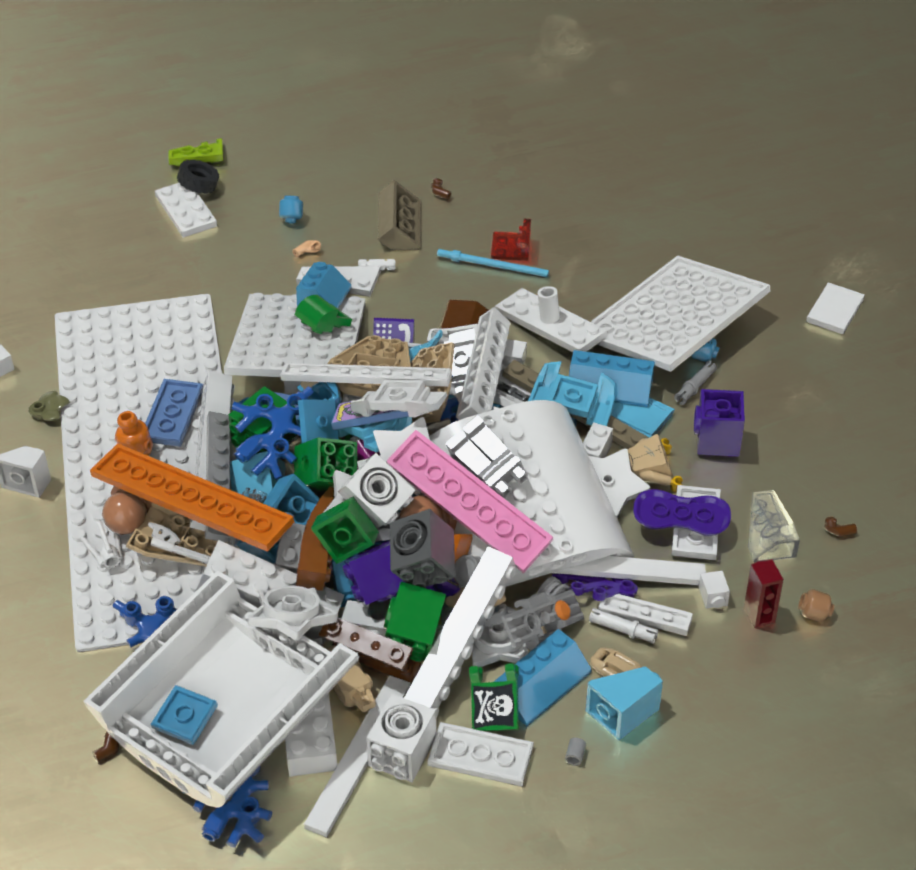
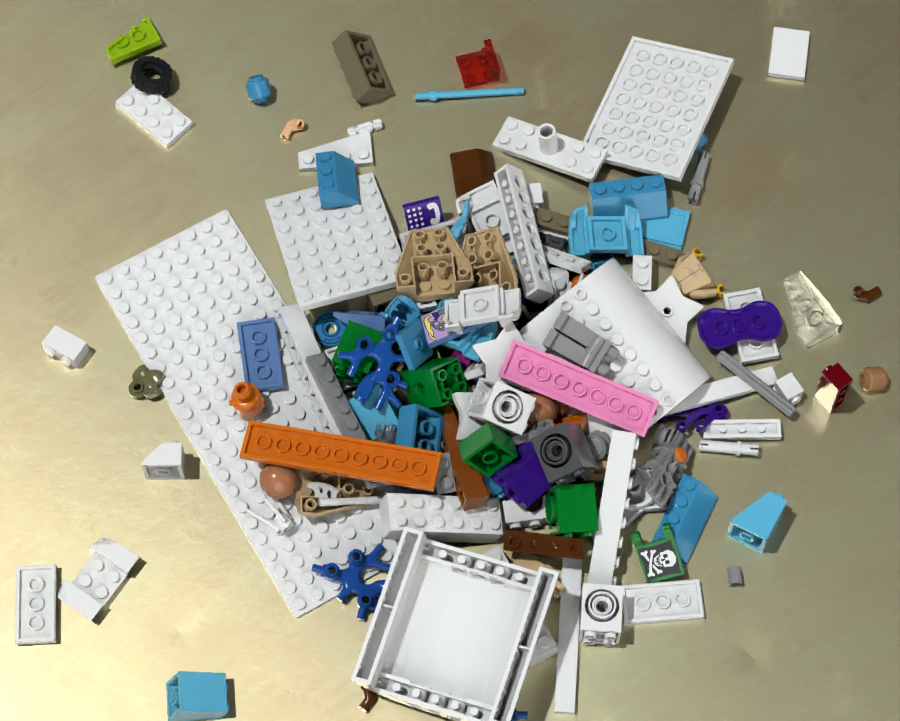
camera: 20 degrees left, 20 degrees up
dark azure plate [150,685,218,745] -> none
white plate [248,586,338,640] -> none
white tile [280,363,452,387] -> none
green brick [294,295,352,334] -> none
reddish brown arm [431,178,451,200] -> none
tan piece [590,647,642,677] -> none
dark purple brick [694,389,745,457] -> none
none -> light grey axle [716,350,796,416]

